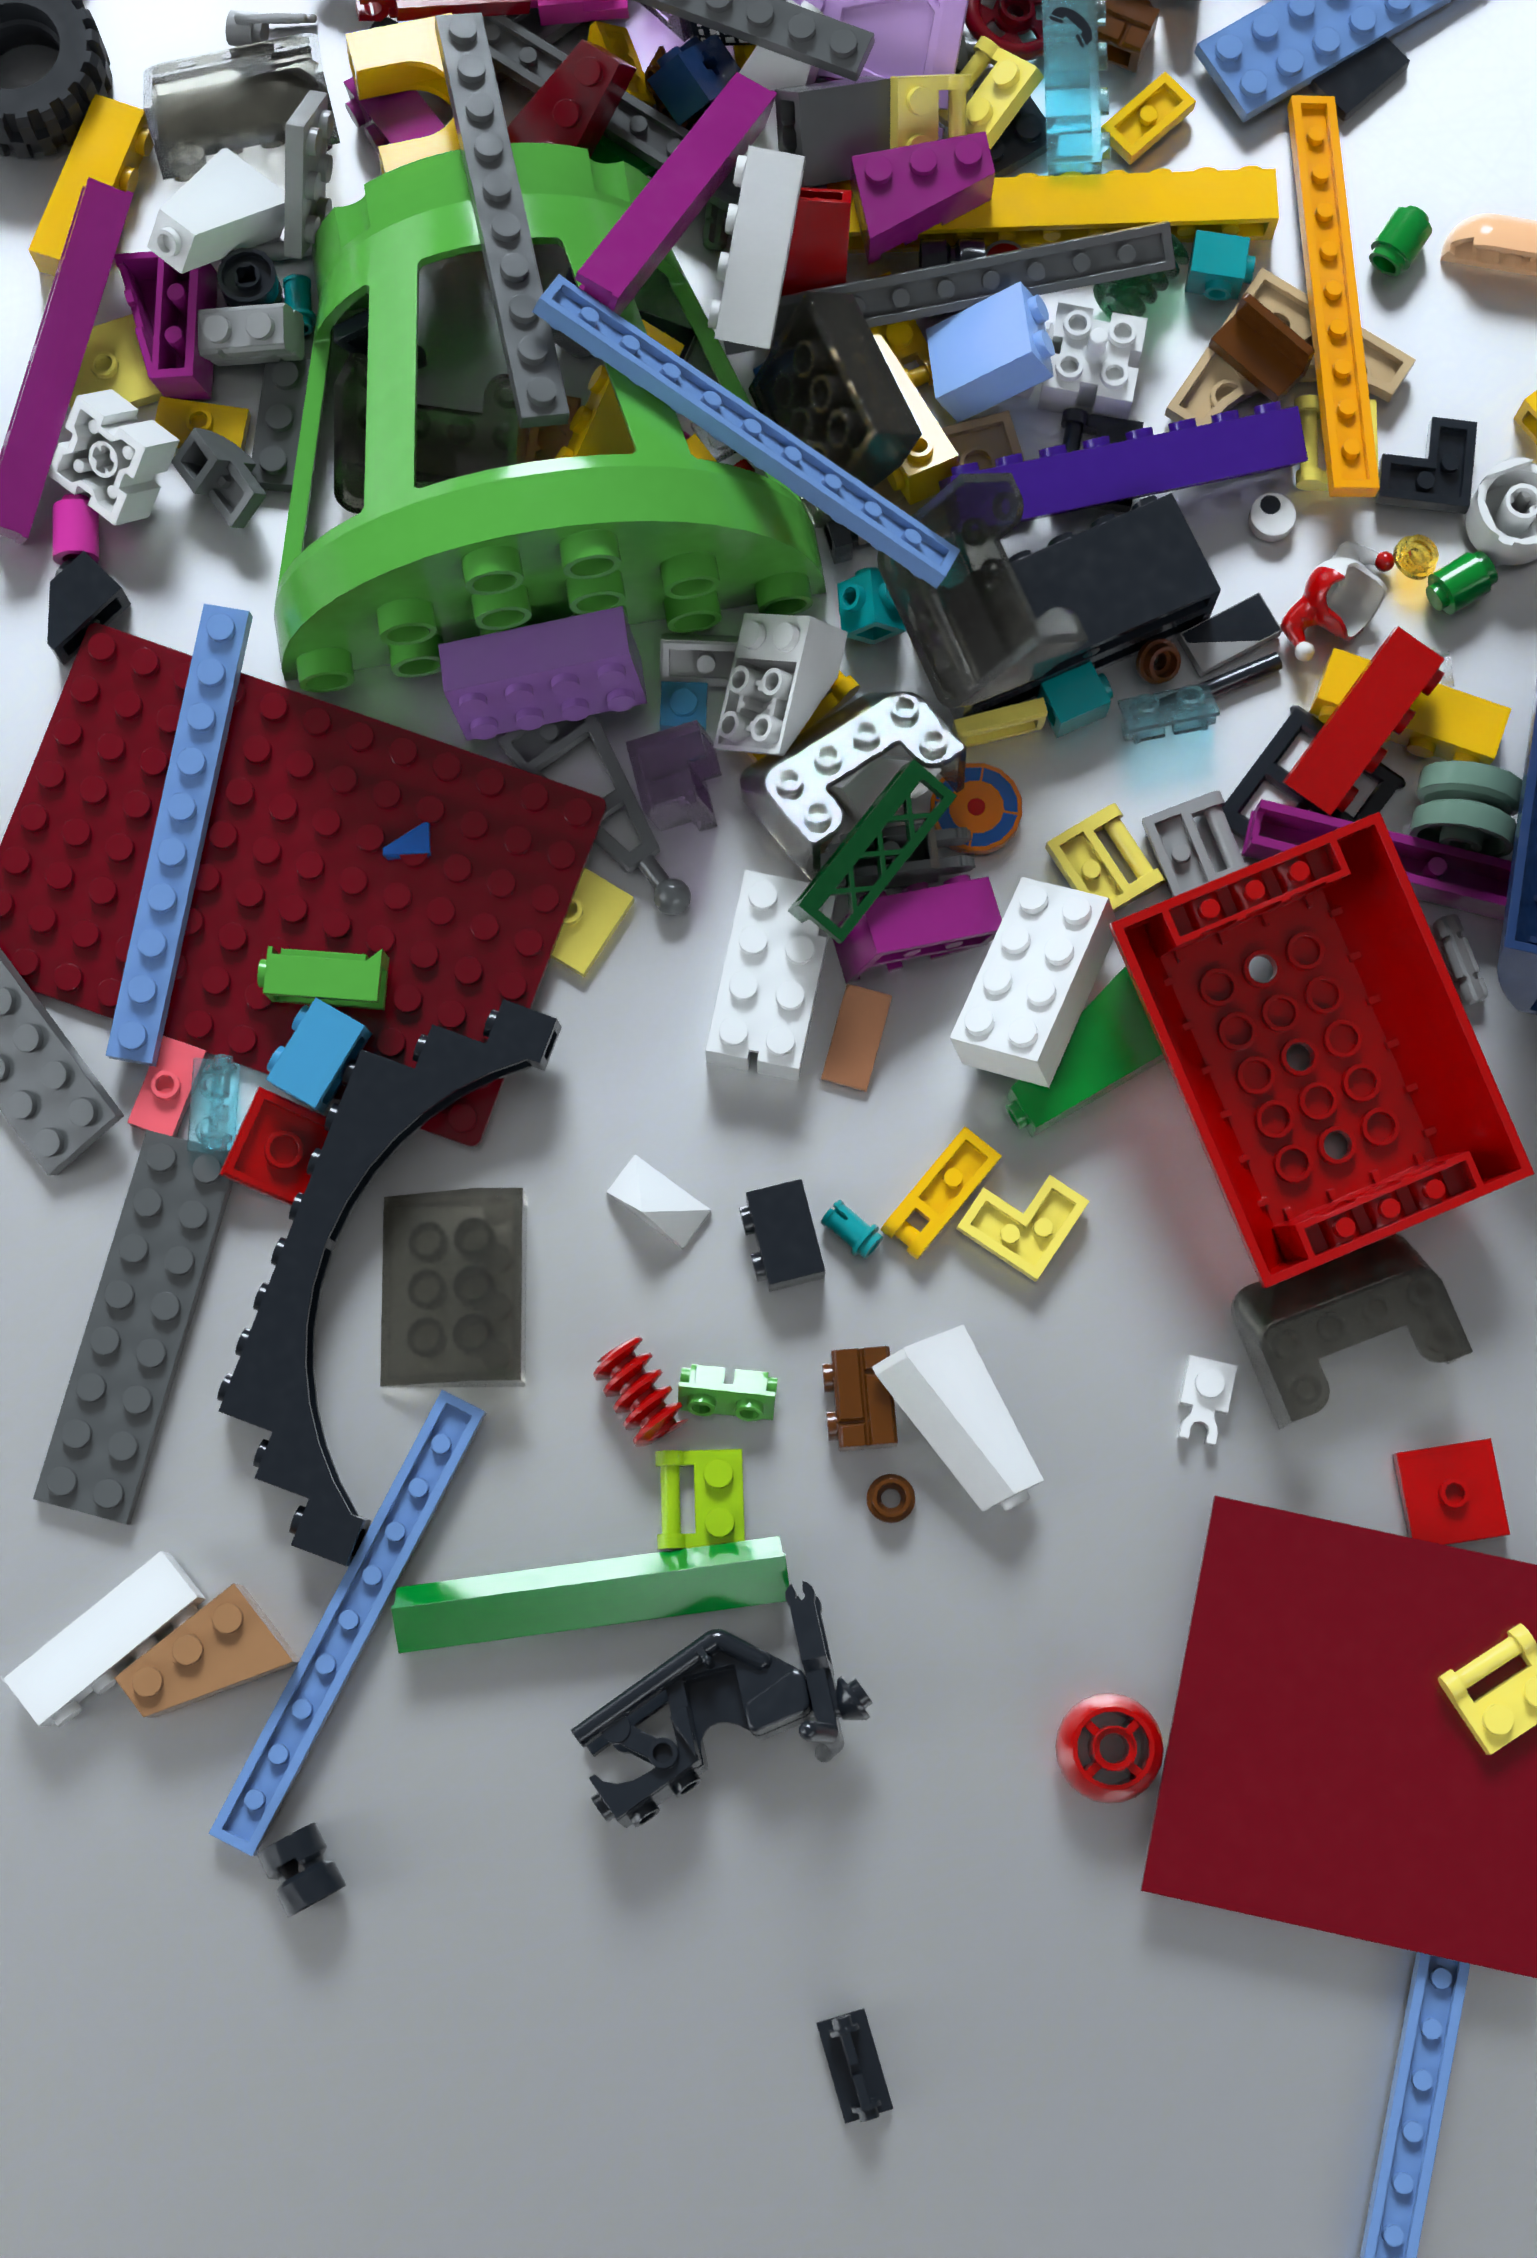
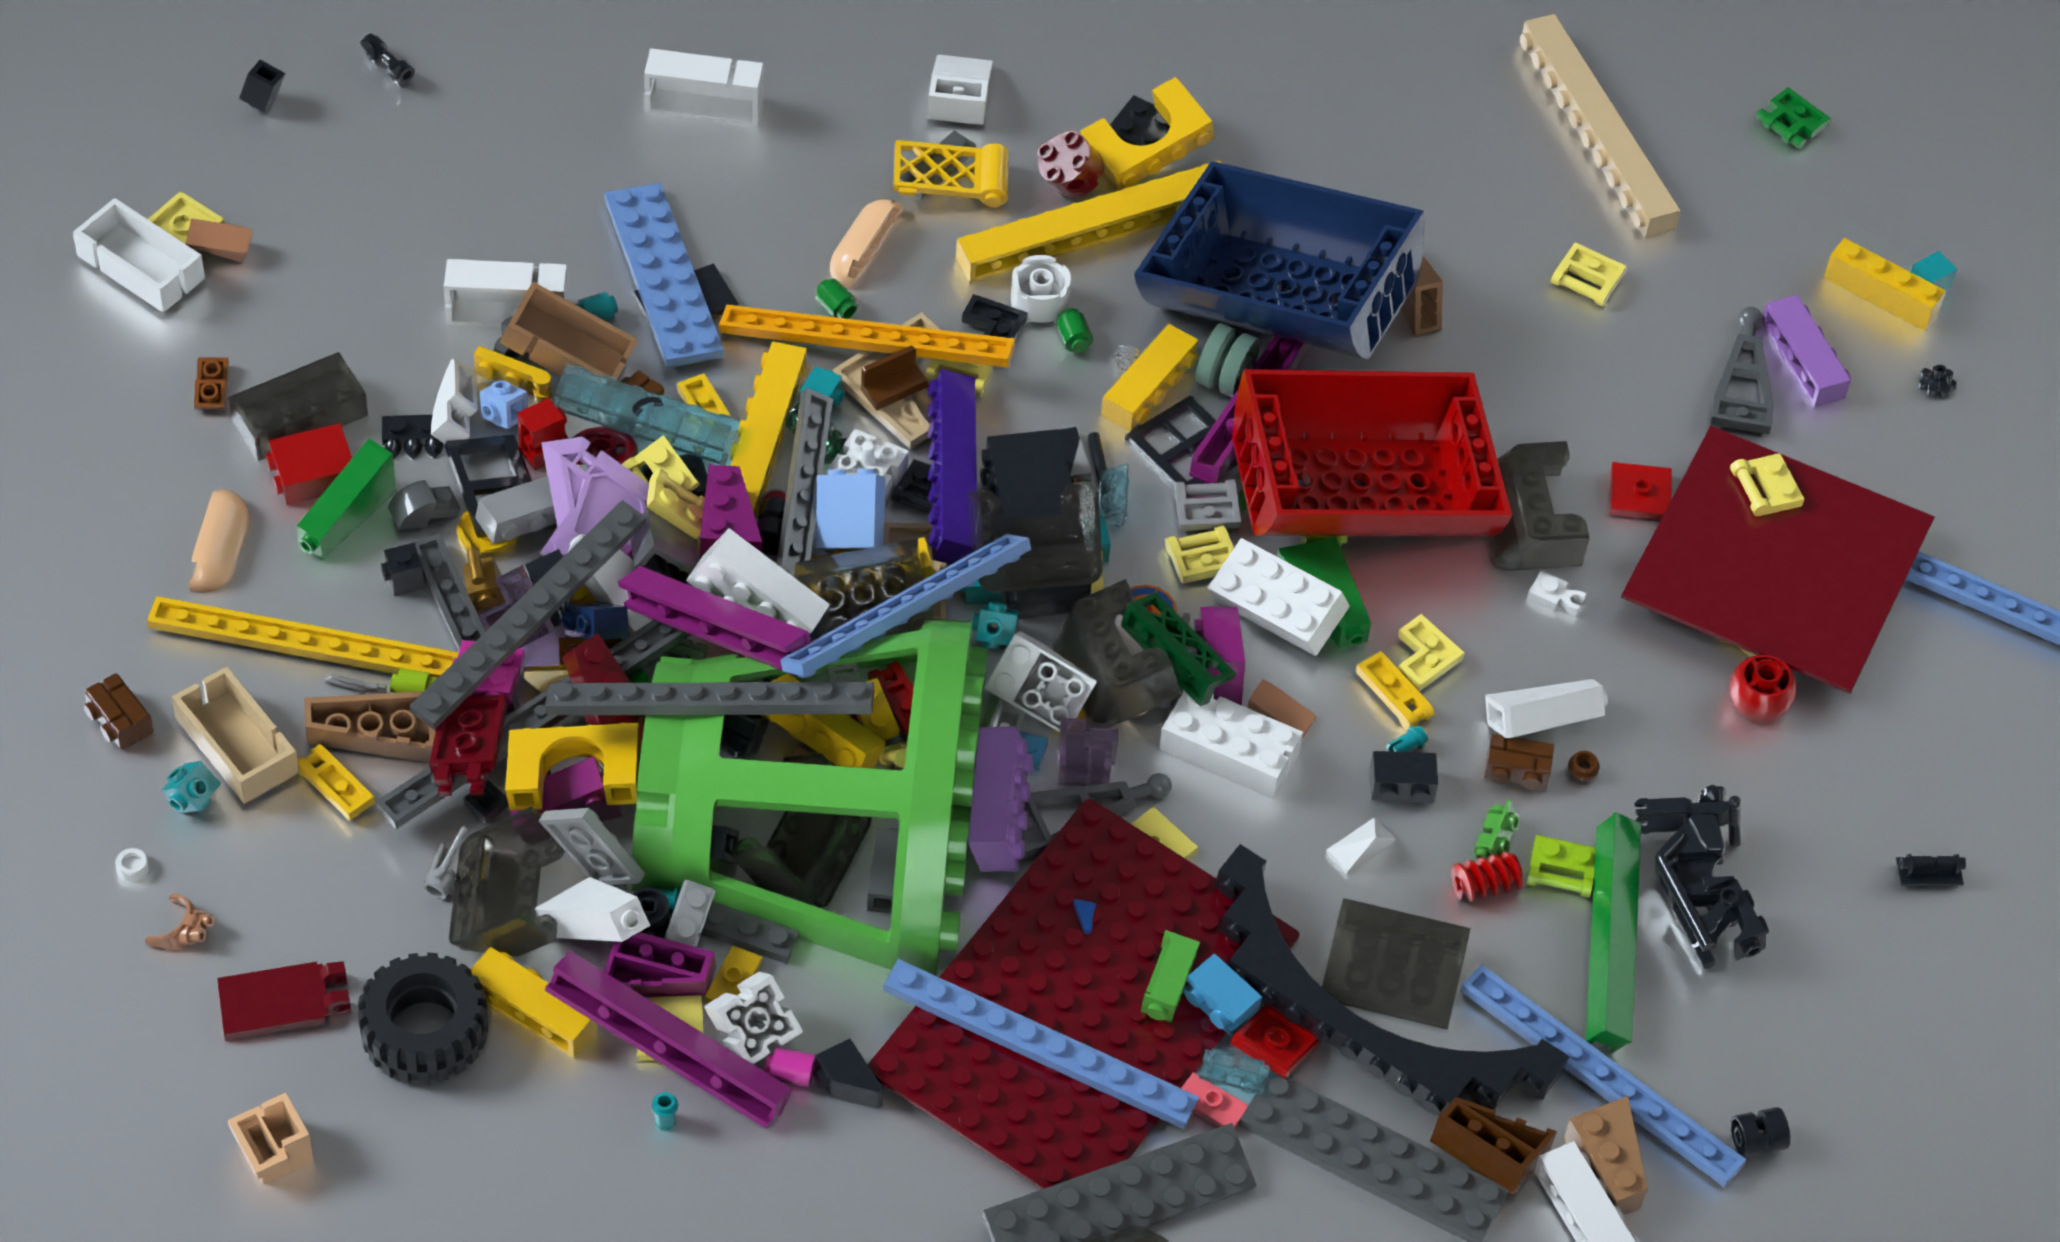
camera: 80 degrees left, 25 degrees down
dark grey brick [171,427,267,529] -> none
white tile [1248,493,1296,542] -> none
piece [1280,541,1395,661] -> none
red brick [1282,626,1445,816] -> none
clear yellow plate [1393,534,1439,580] -> none
none -> reddish brown wedge [1430,1097,1557,1196]

